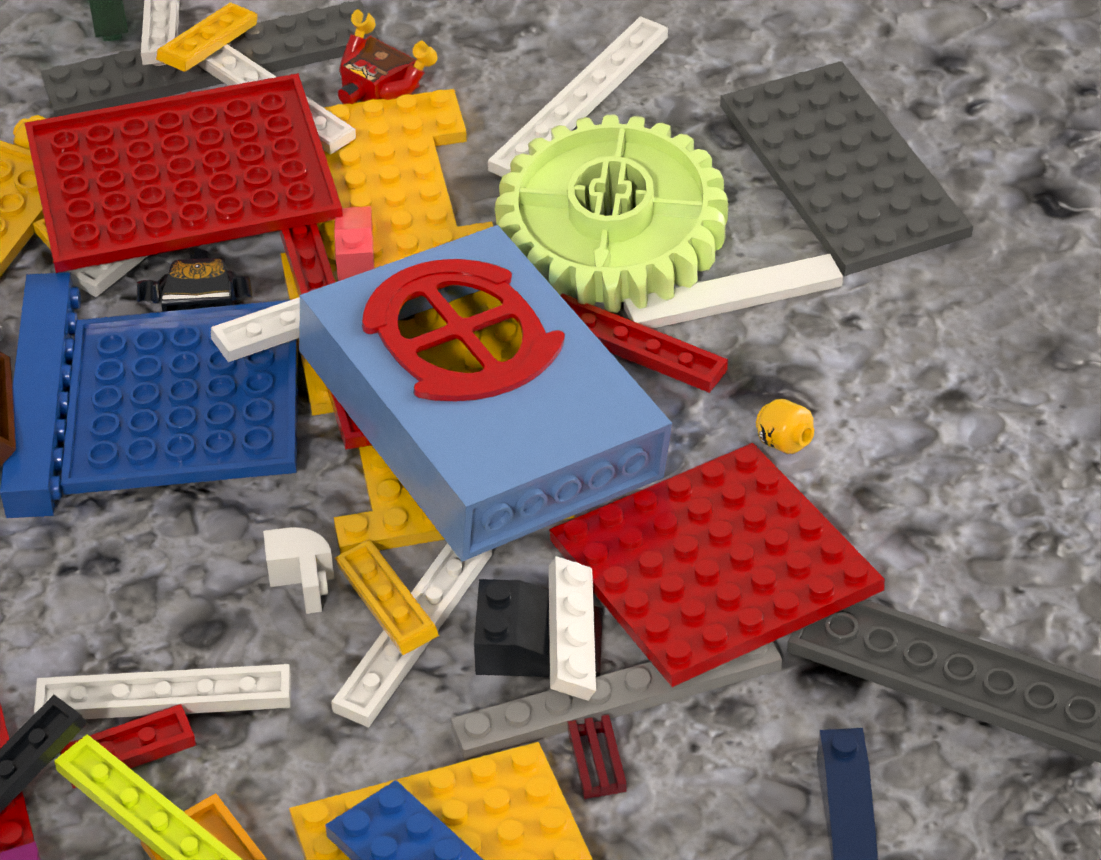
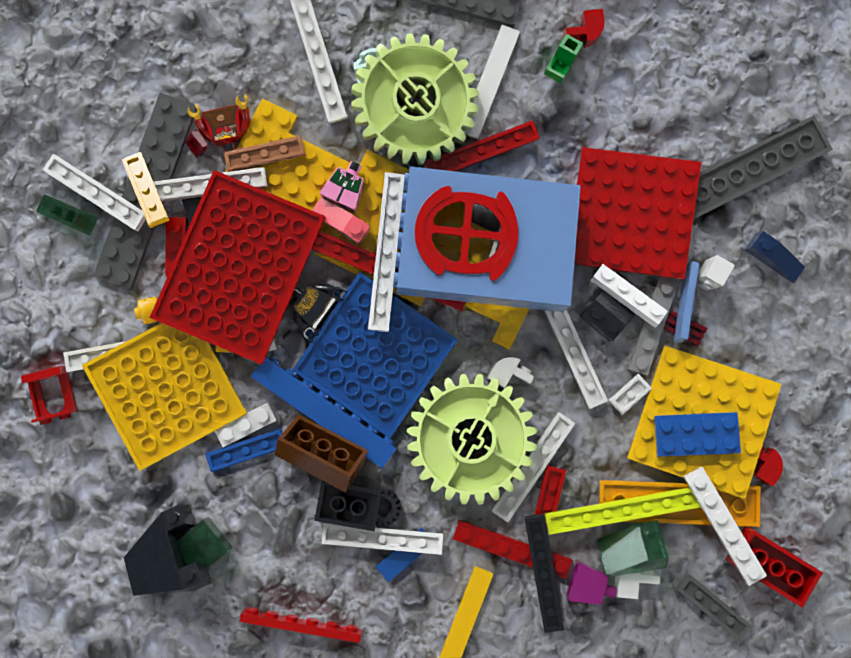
camera: 55 degrees left, 40 degrees up
yellow tile [335,539,439,655] -> none
yellow head [756,399,814,454] -> none
none -> dark red plate [185,129,209,158]
none -> nougat tile [223,135,306,172]
none -> bright pink torso [320,161,364,213]
none -> yellowish green gear [407,374,537,505]
none -> green brick [544,34,583,84]
none -> red brick [563,9,605,48]
none -> white plate [608,374,652,415]
none -> medium blue tile [674,261,699,343]
none -> white brick [697,255,735,291]

